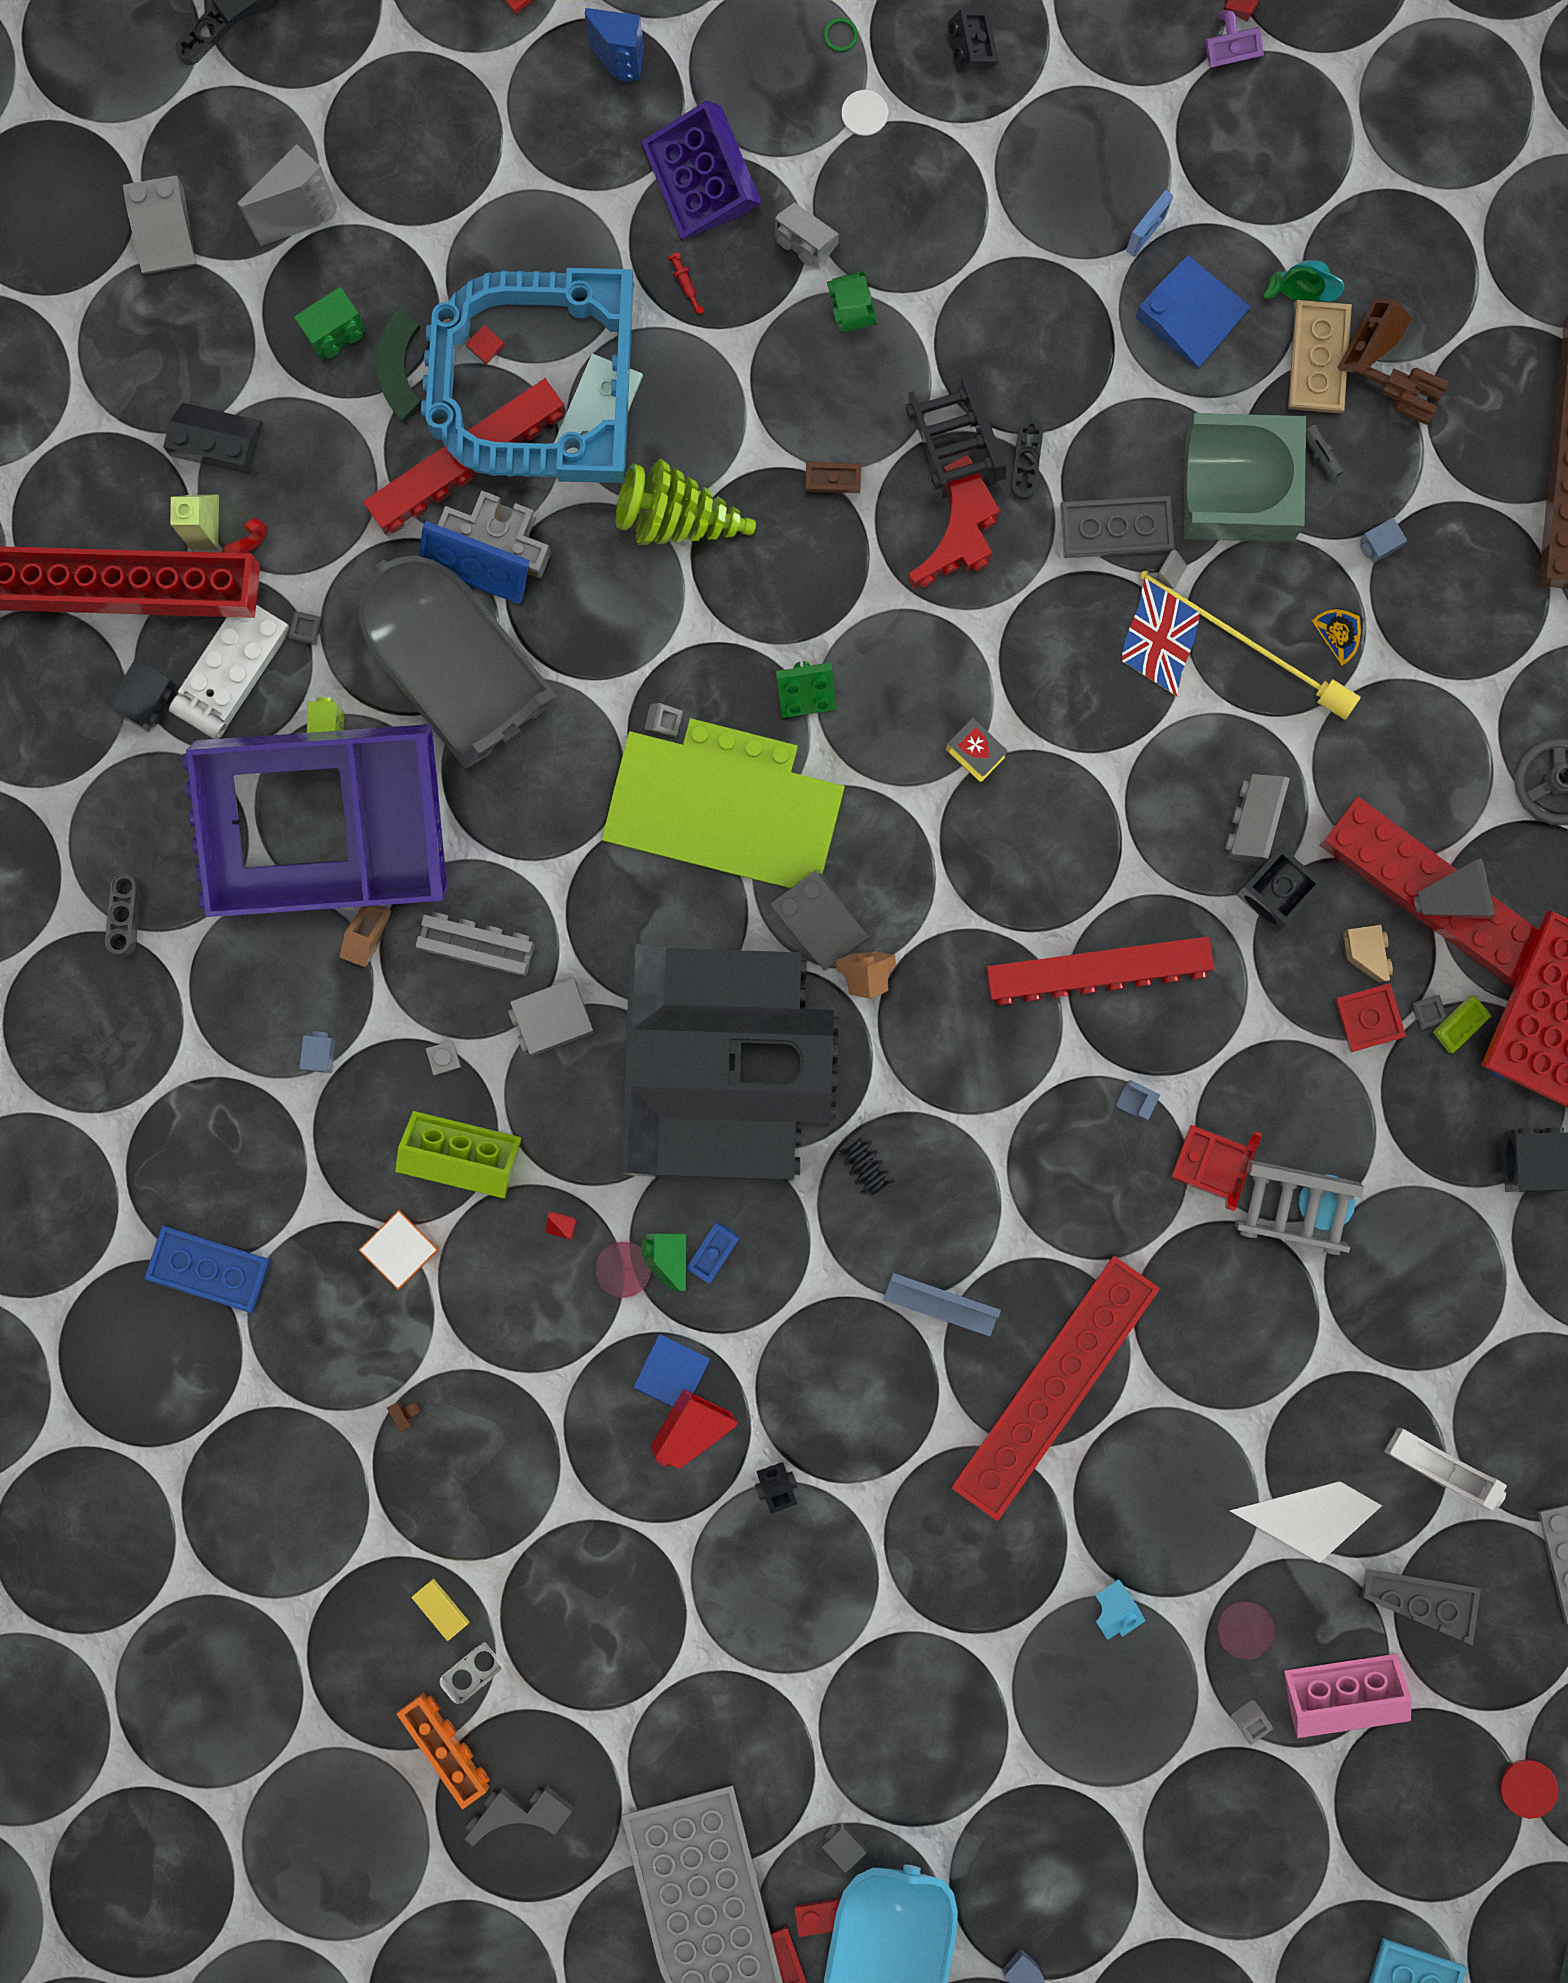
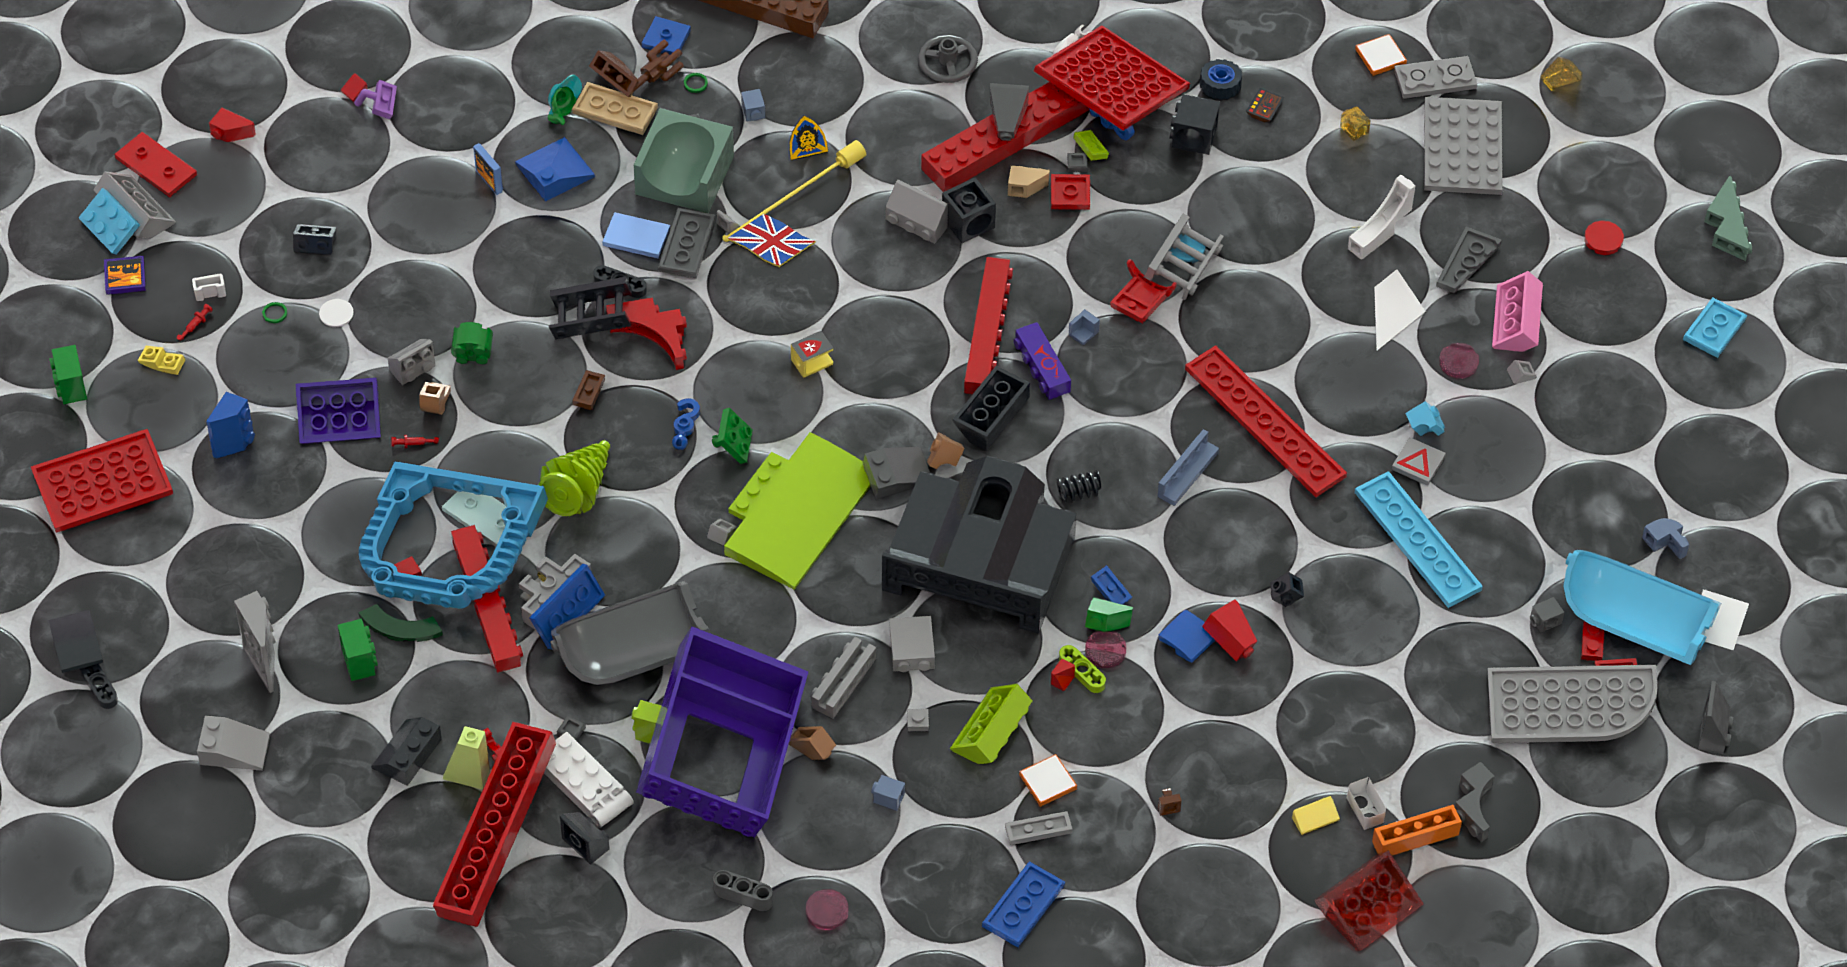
camera: 75 degrees left, 30 degrees down
none -> medium nougat brick [420,382,451,415]
none -> light blue tile [602,212,670,259]
none -> blue plate [642,16,691,55]
none -> blue piece [672,398,700,450]
none -> green piece [684,73,708,93]
none -> clear pink tile [806,889,849,930]
none -> black slope [953,366,1030,451]
none -> light grey plate [1005,811,1072,845]
none -> dark purple brick [1013,322,1071,400]
none -> lime beam [1059,645,1106,693]
none -> clear red slope [1314,850,1424,952]
none -> medium azure plate [1355,471,1483,608]
none -> light grey tile [1392,437,1446,486]

